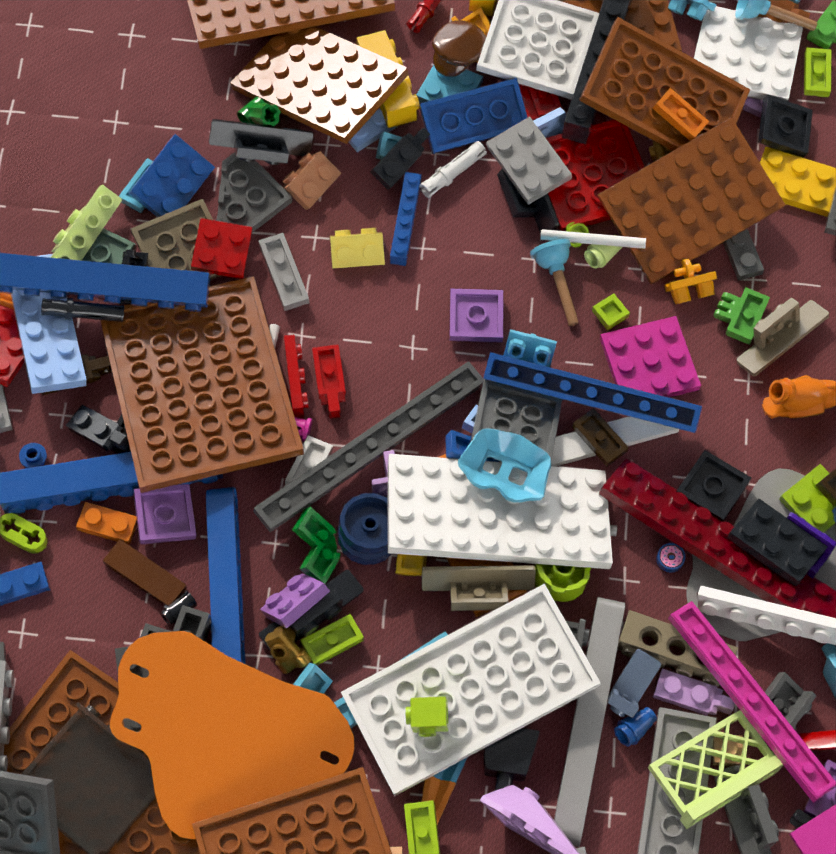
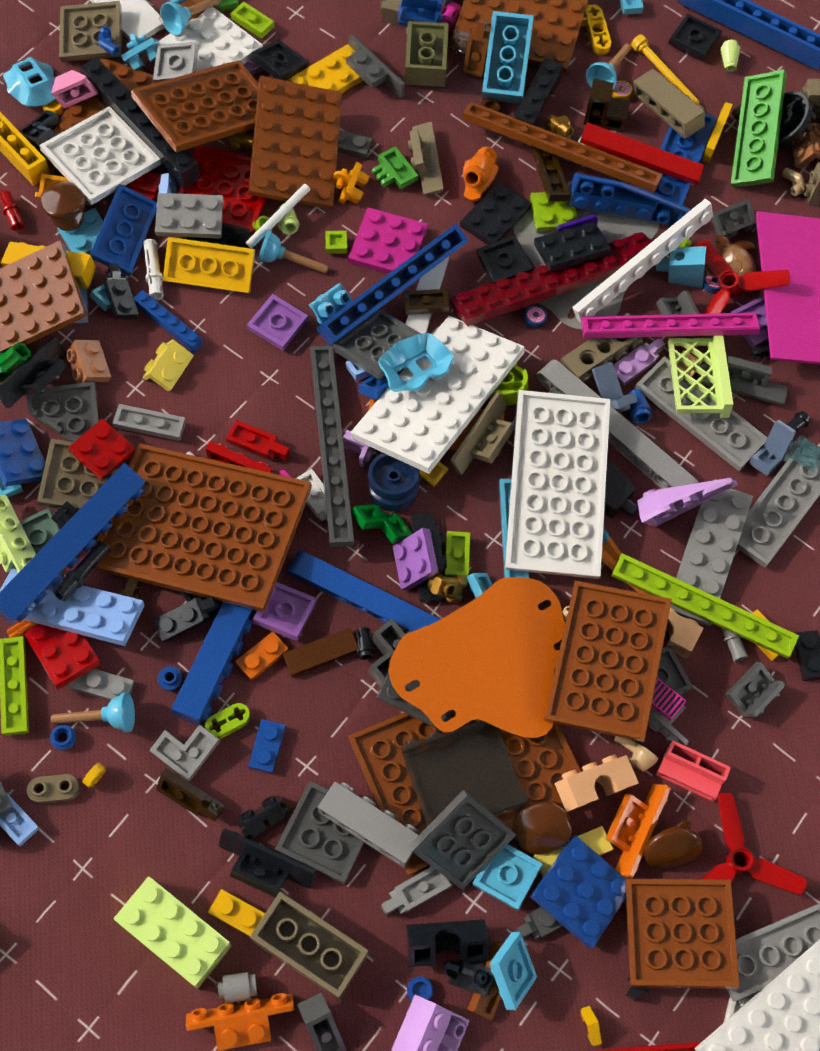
camera: 60 degrees left, 0 degrees up
lime brick [405,696,449,737] -> none
orange plate [652,88,709,141] -> none
none -> light grey plate [153,41,199,83]
none -> yellow plate [163,237,255,293]
none -> black plate [460,182,532,245]

